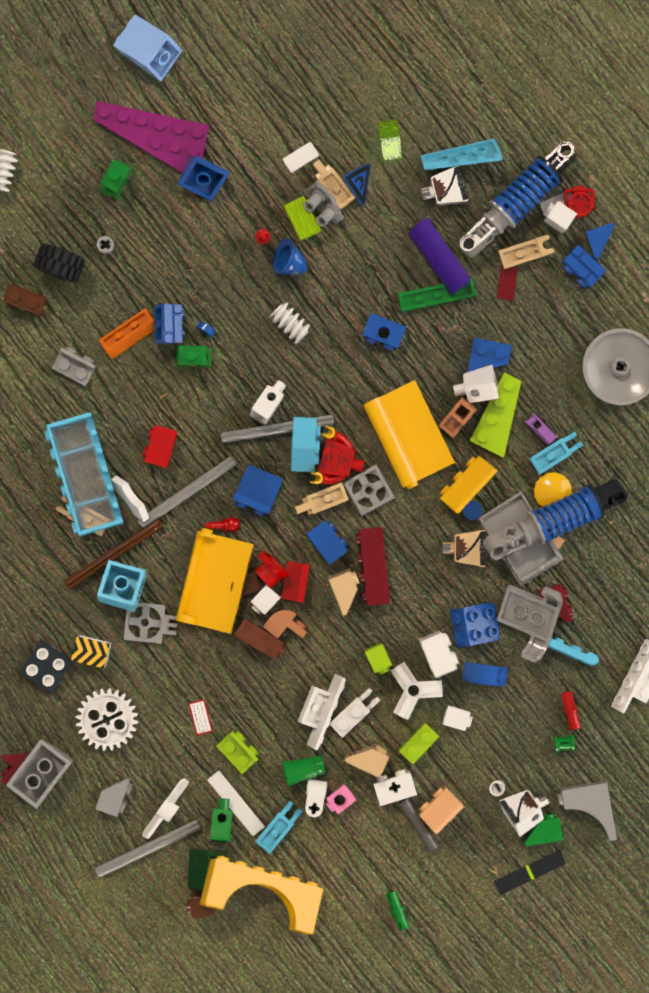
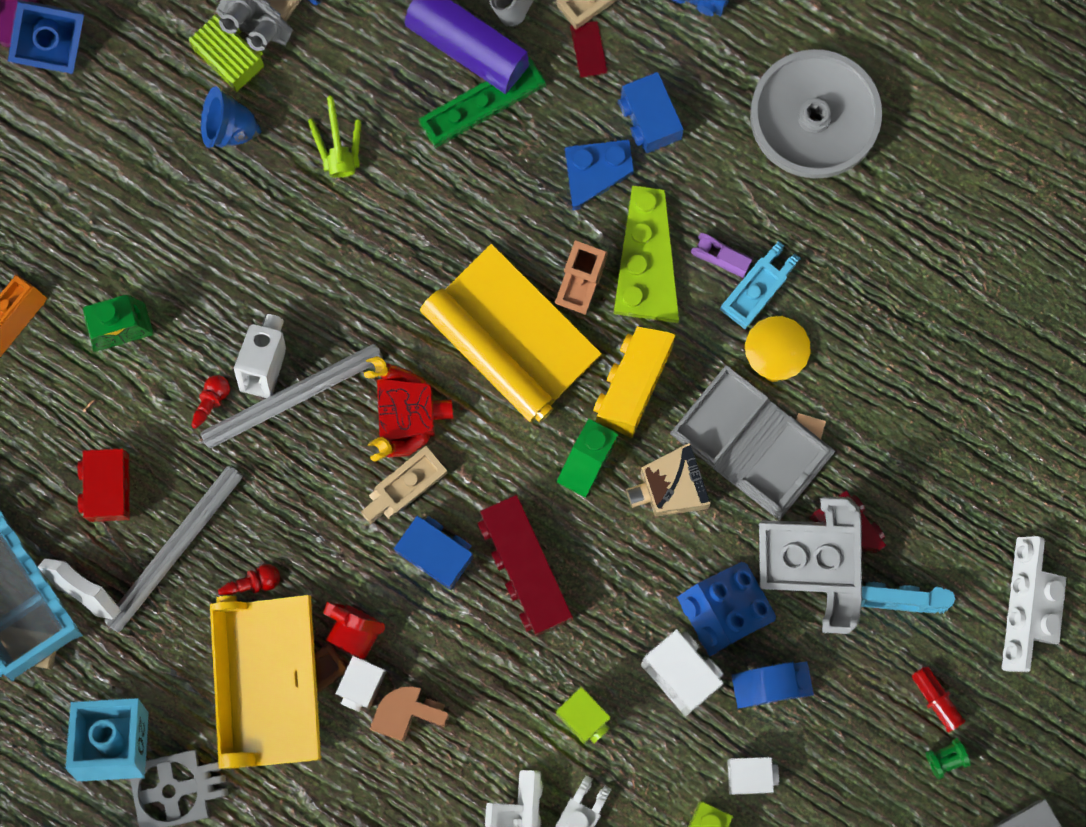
camera: 15 degrees left, 10 degrees down
reddish brown axle [64,519,163,590] -> none
blue brick [154,304,185,344] -> none
blue tile [196,321,215,338] -> none
blue bracket [233,465,282,516] -> none
copper slope [234,618,285,659] -> none
red axle [255,229,271,245] -> none
white piece [269,302,310,345] -> none
red panel [281,561,310,603] -> none
medium azure brick [291,417,320,472] -> none
tan slope [328,568,359,616] -> none
light grey piece [343,465,395,516] -> none
blue brick [362,313,406,351] -> none
white piece [391,662,443,720] -> none
white torso [453,365,499,403] -> none
blue tile [463,501,482,520] -> none
piece [483,479,628,560] -> none
none -> red bar [192,375,230,429]
none -> lime plant [308,95,361,178]
none -> green slope [556,419,618,499]
none -> blue brick [618,72,684,154]

